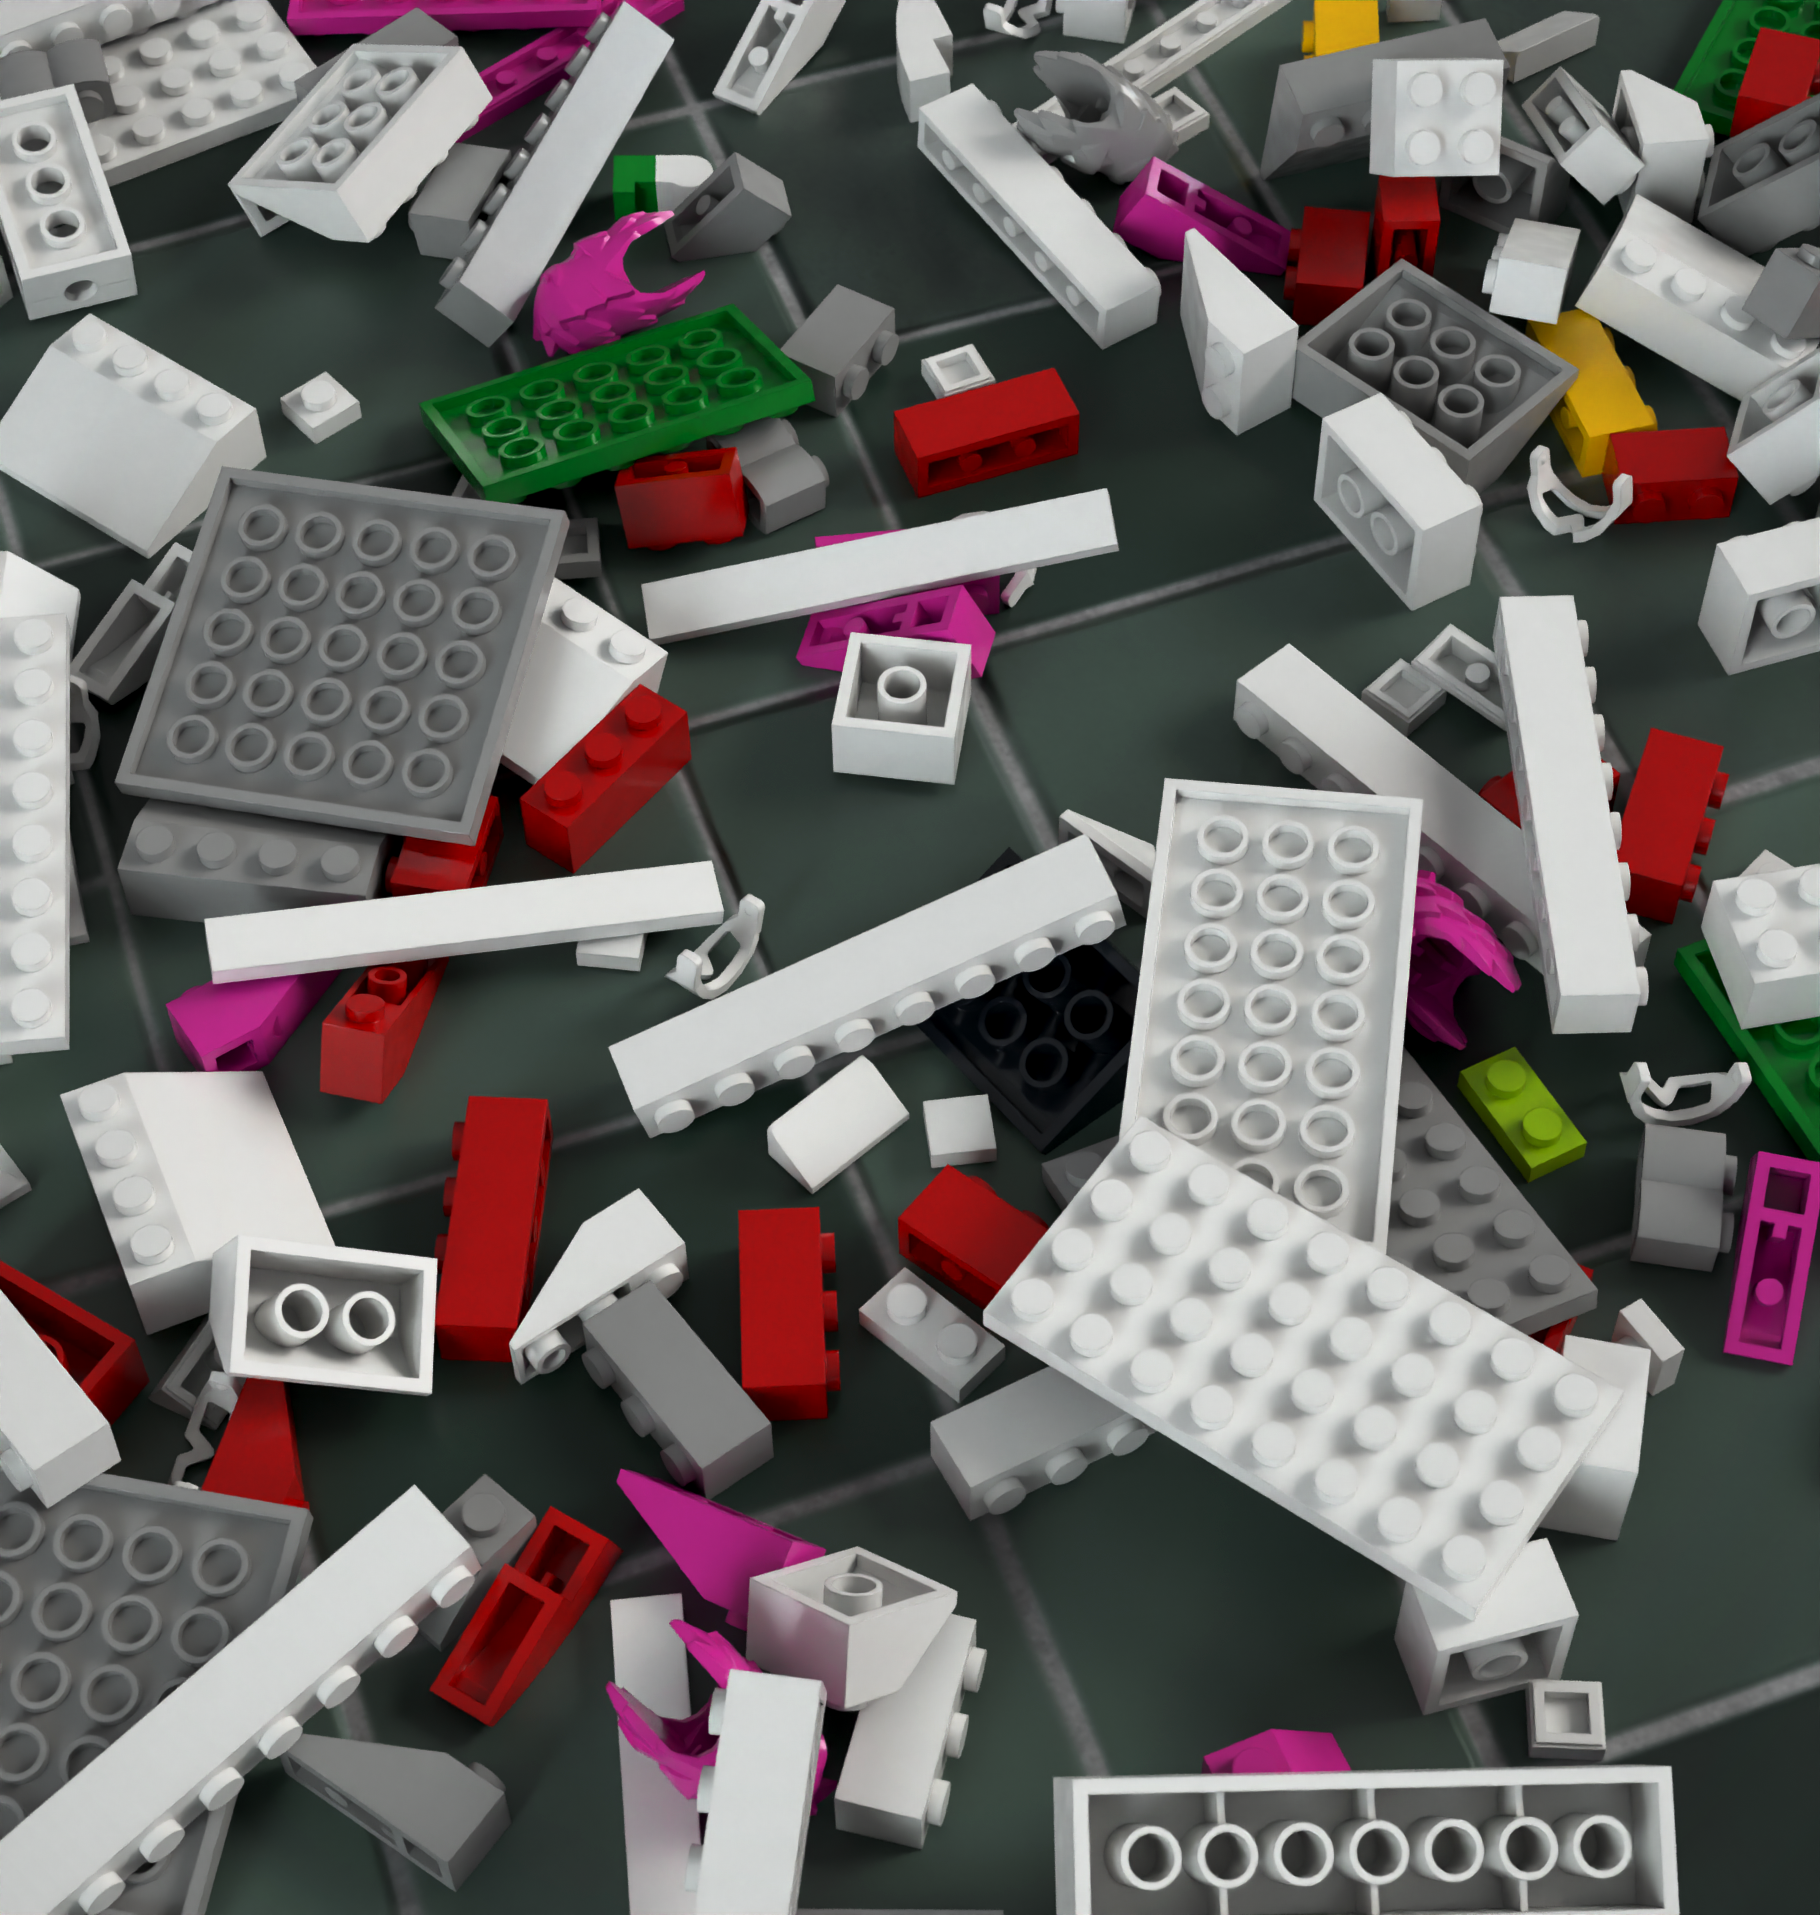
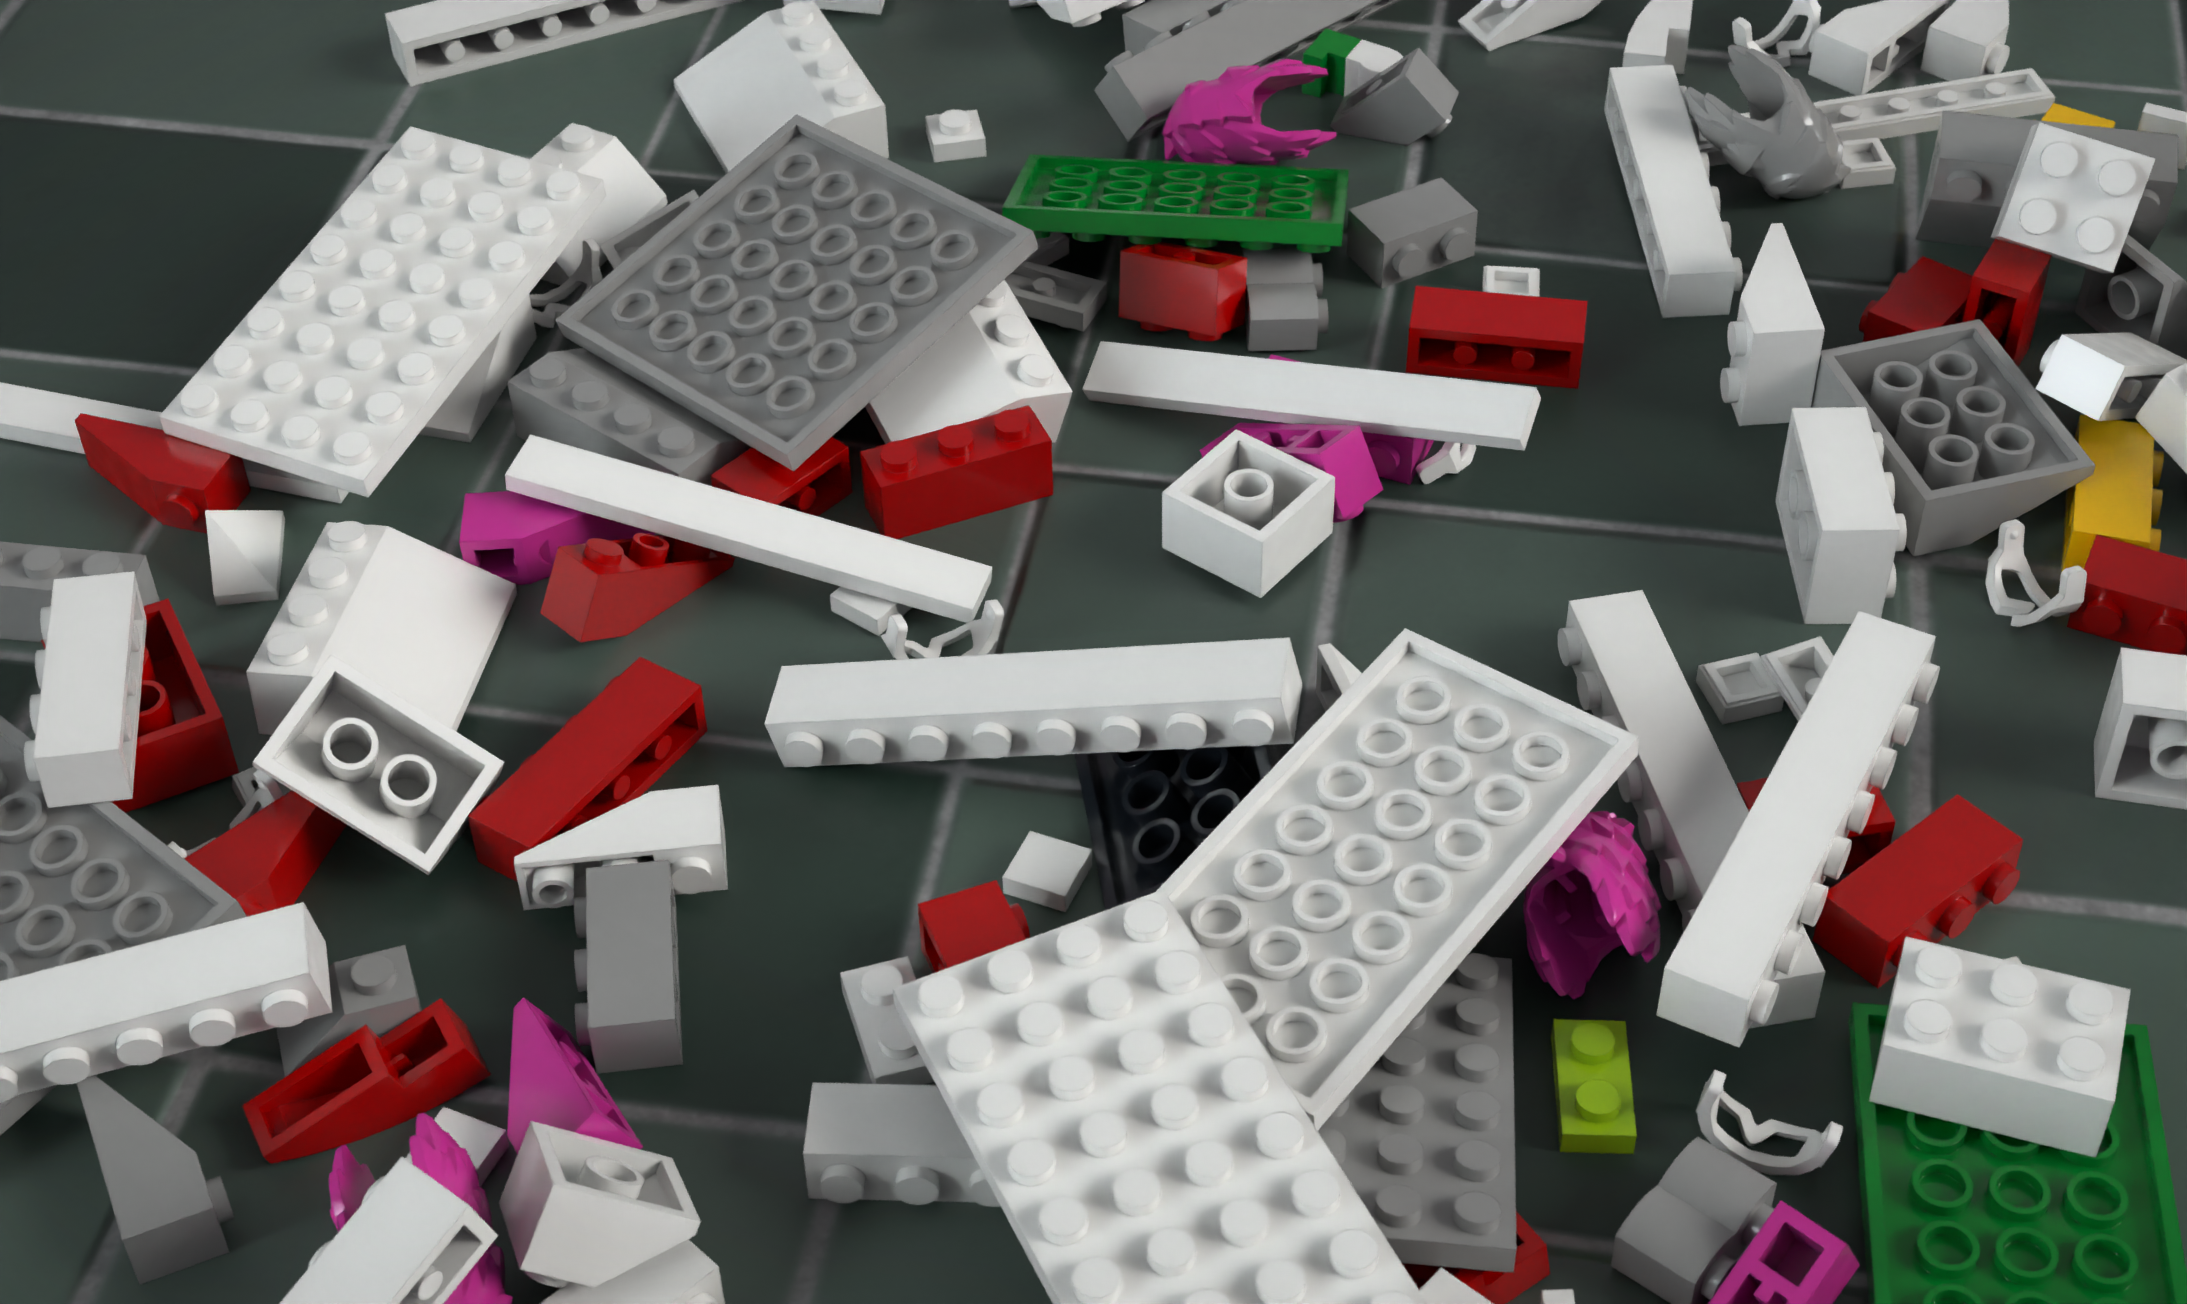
camera: 30 degrees right, 10 degrees down
red brick [738,1207,841,1421] -> none
white slope [767,1055,909,1194] -> none
dark pink slope [1112,156,1291,276] -> none

